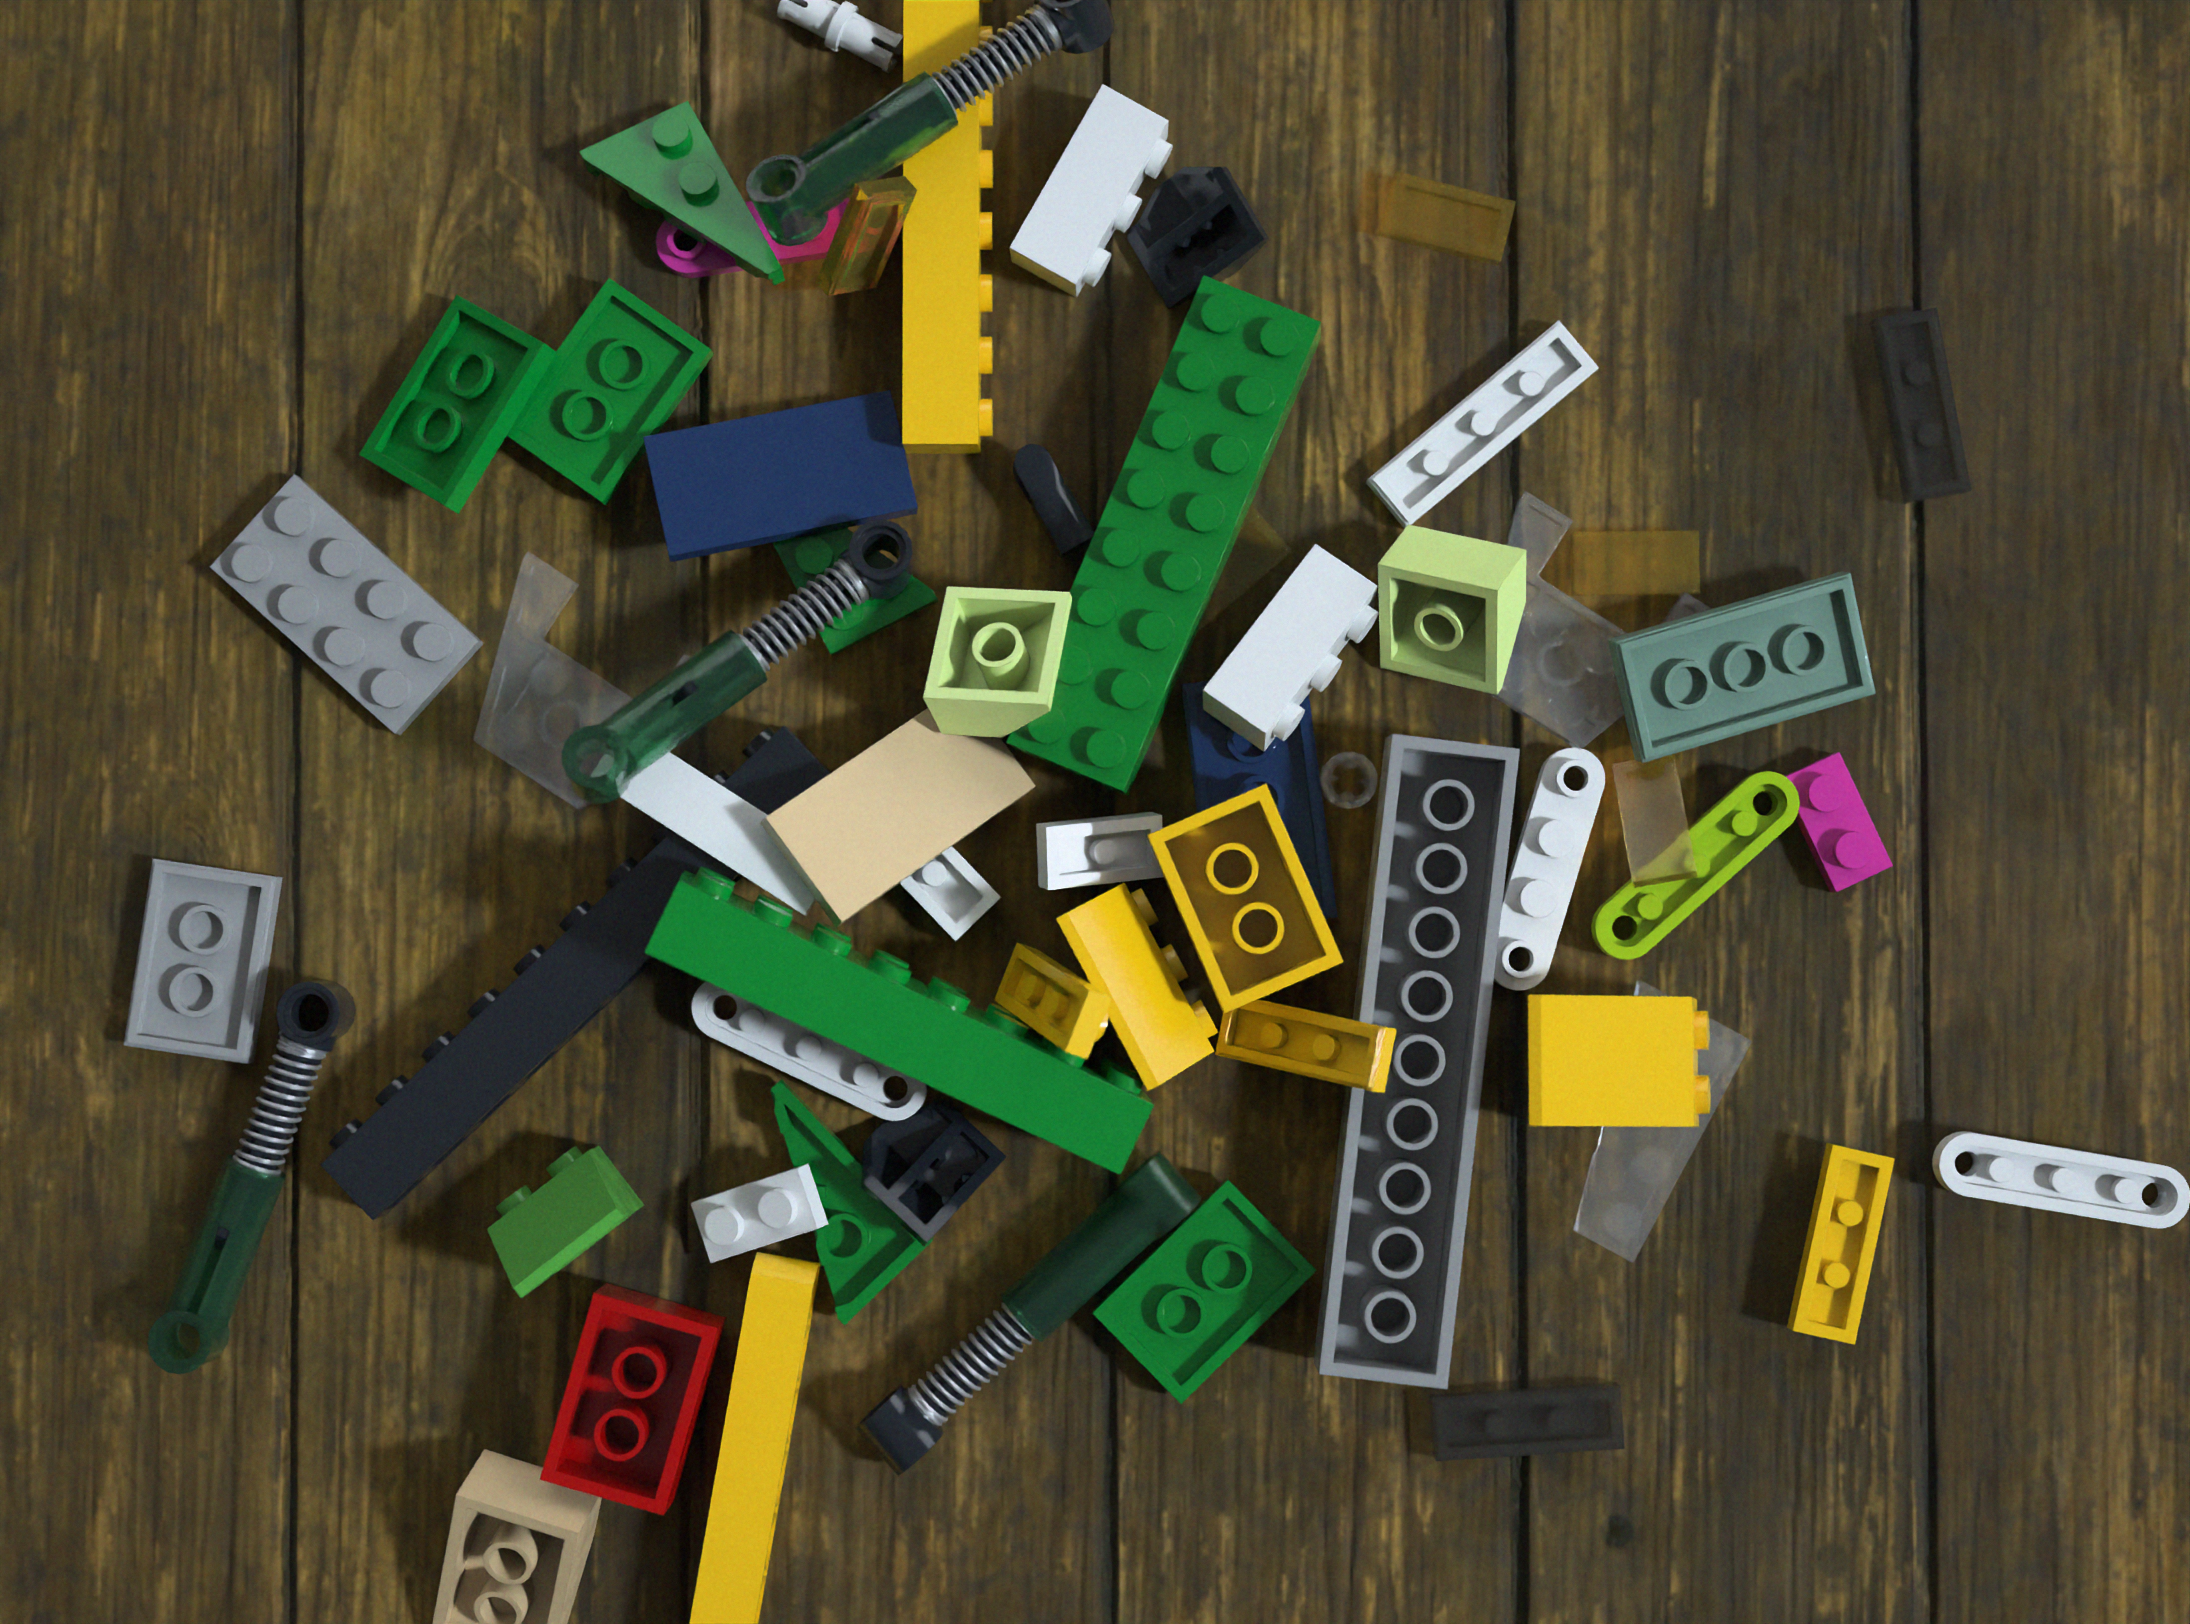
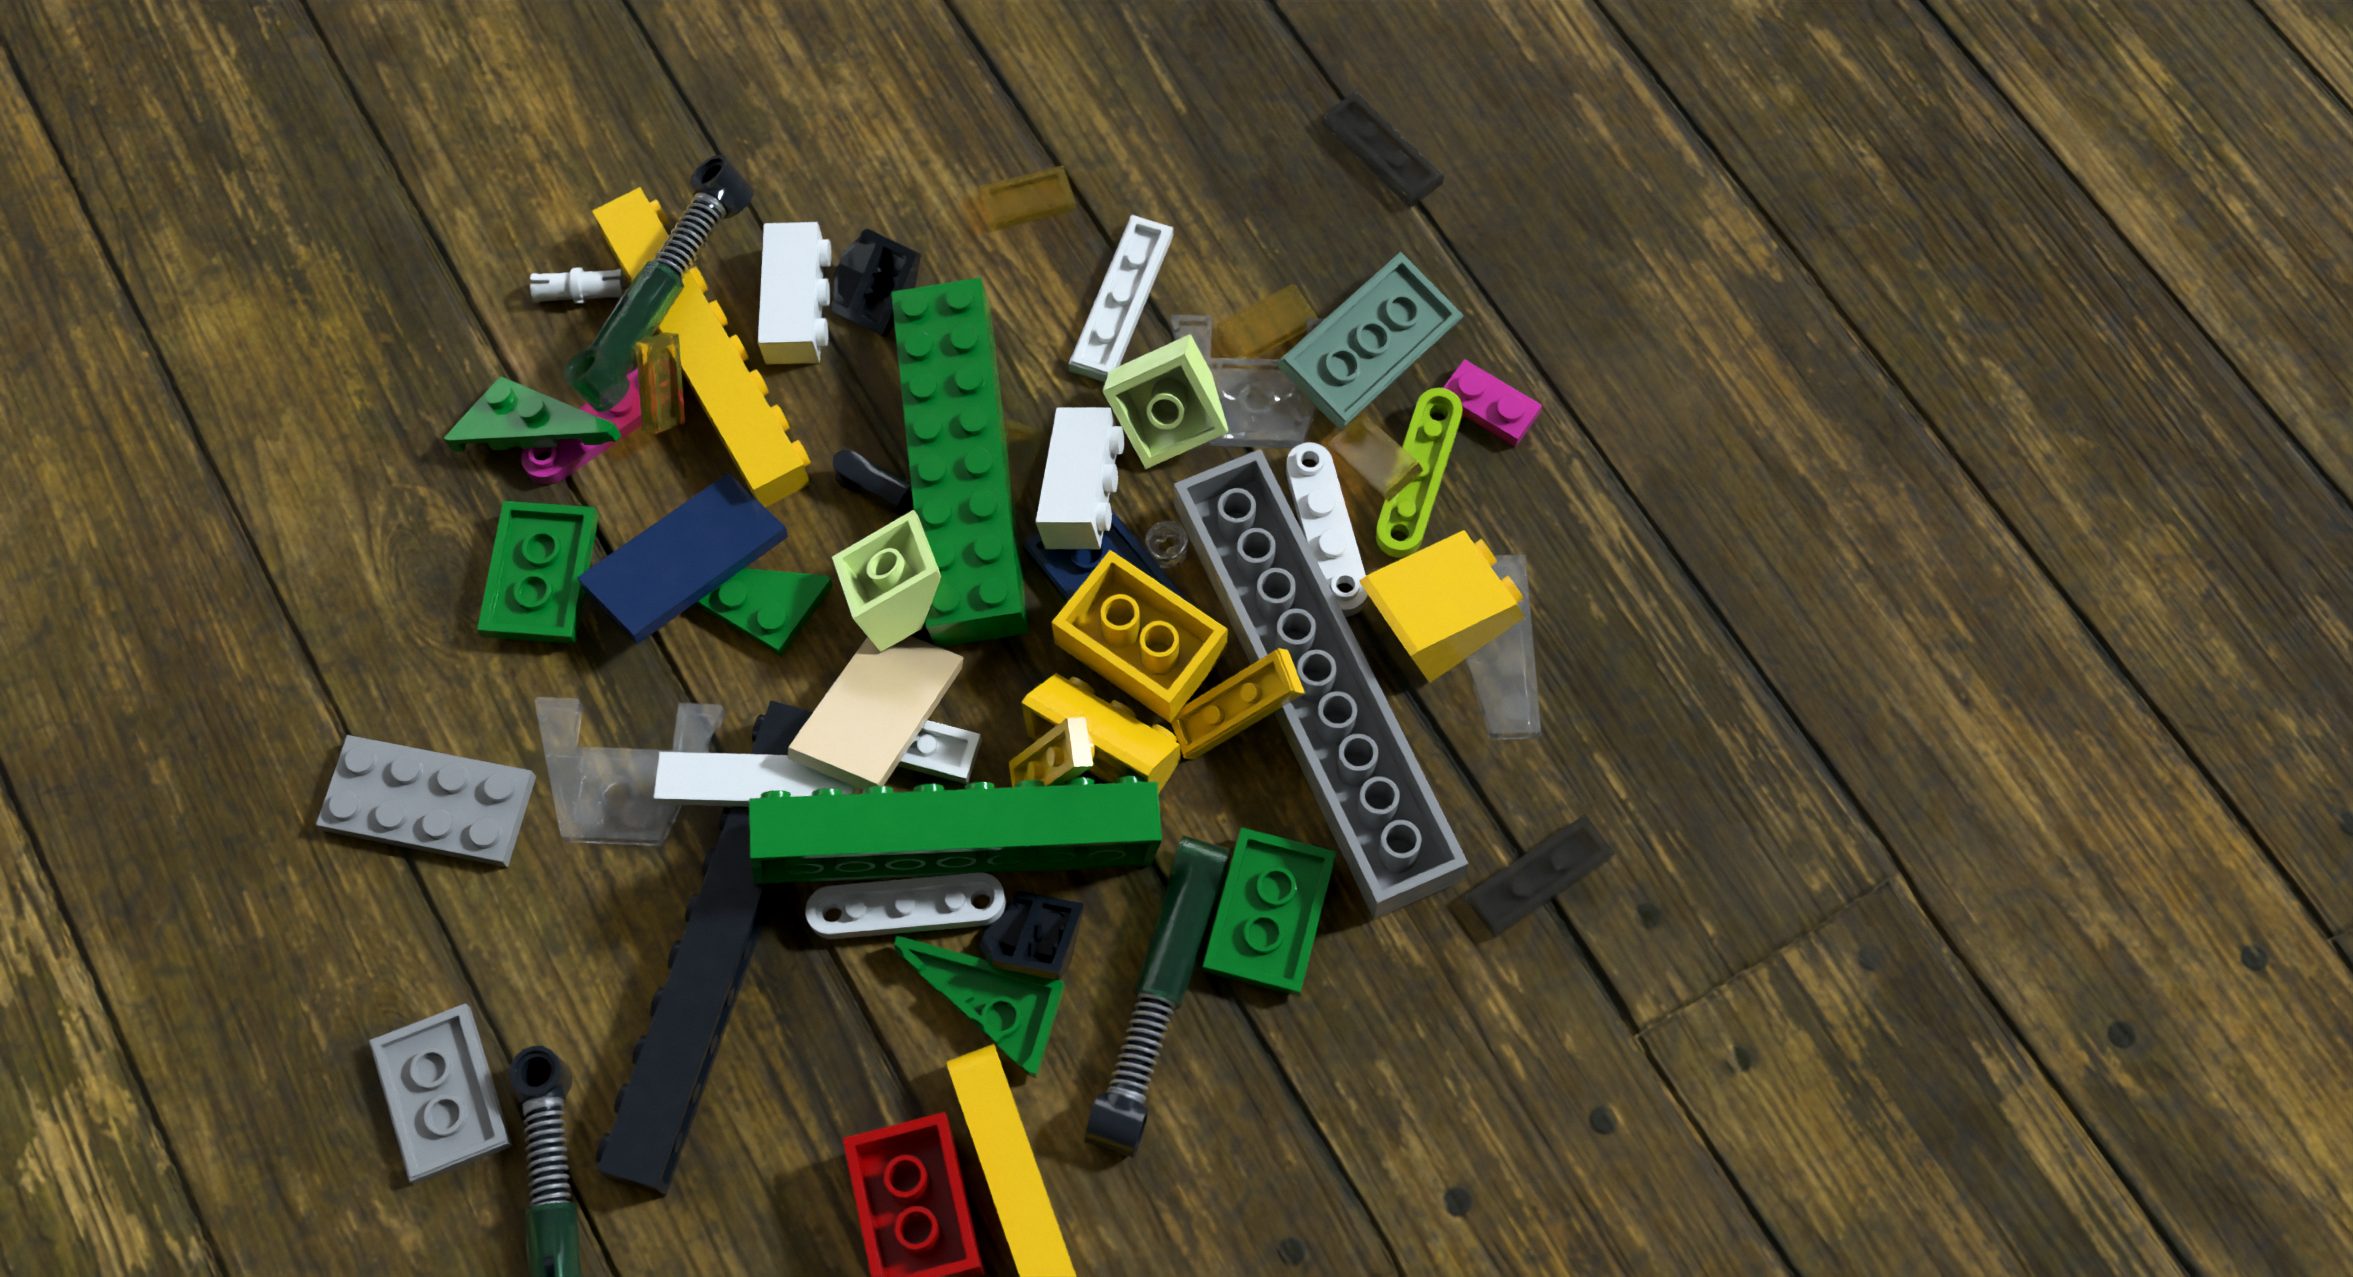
camera: 30 degrees left, 20 degrees down
green plate [359,295,557,514] -> none
bright green slope [487,1146,644,1298] -> none
piece [561,519,913,804] -> none
white plate [691,1164,829,1263] -> none
white plate [1036,812,1163,890] -> none
yellow plate [1787,1143,1895,1345] -> none
white plate [1932,1131,2190,1229] -> none

